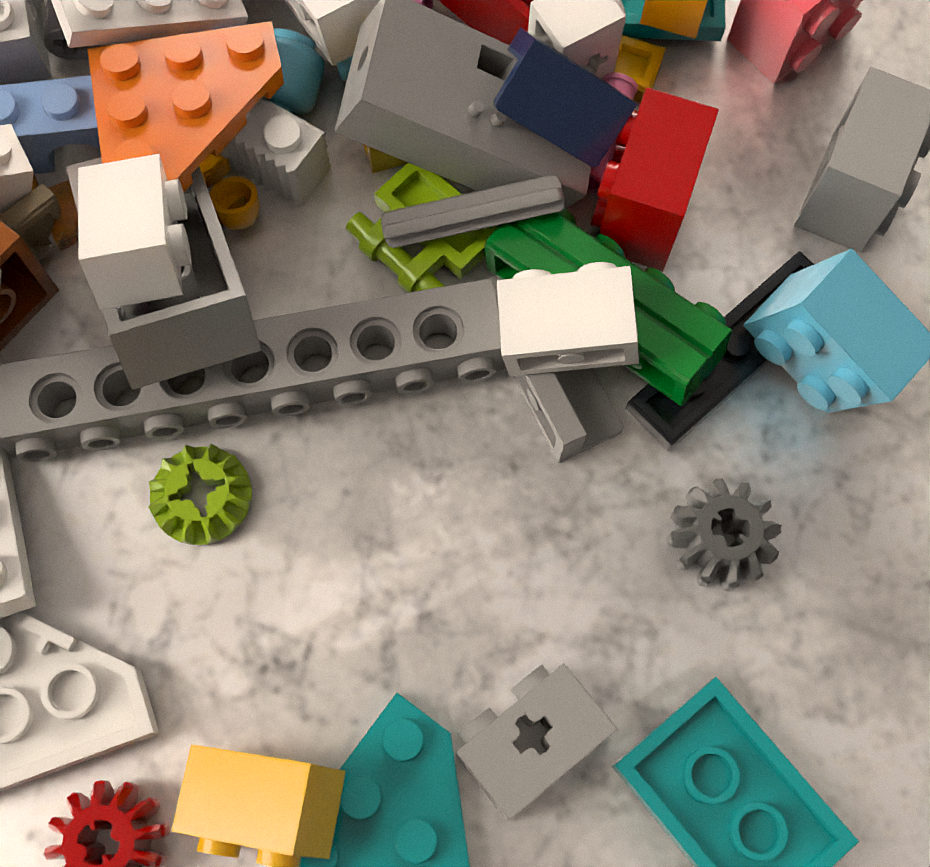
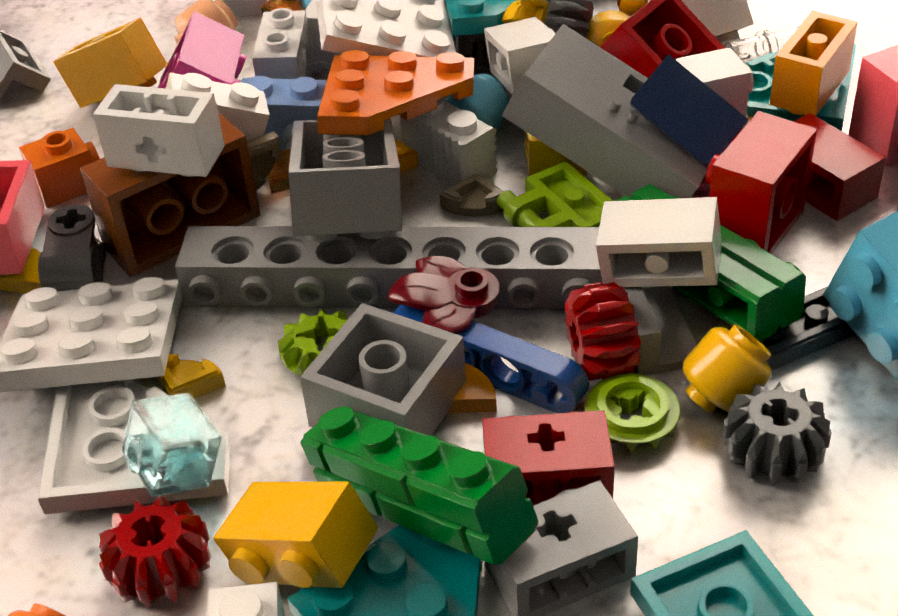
camera: 20 degrees right, 30 degrees down
white brick [78,154,192,310] -> none
light orange hinge [209,177,260,230] -> none
light grey axle [381,174,565,248] -> none
none -> clear light blue brick [122,393,222,497]
none -> yellow tile [157,354,226,404]
none -> light grey brick [300,303,466,435]
none -> green brick [300,406,539,565]
none -> dark red plate [388,256,500,334]
none -> blue beam [393,305,590,413]
none -> dark tan tile [439,173,503,217]
none -> light orange tile [448,363,497,413]
none -> brick [482,410,615,506]
none -> red gear [564,282,641,381]
none -> lime gear [585,373,680,452]
none -> yellow head [683,324,772,413]
none -> red brick [794,113,886,221]

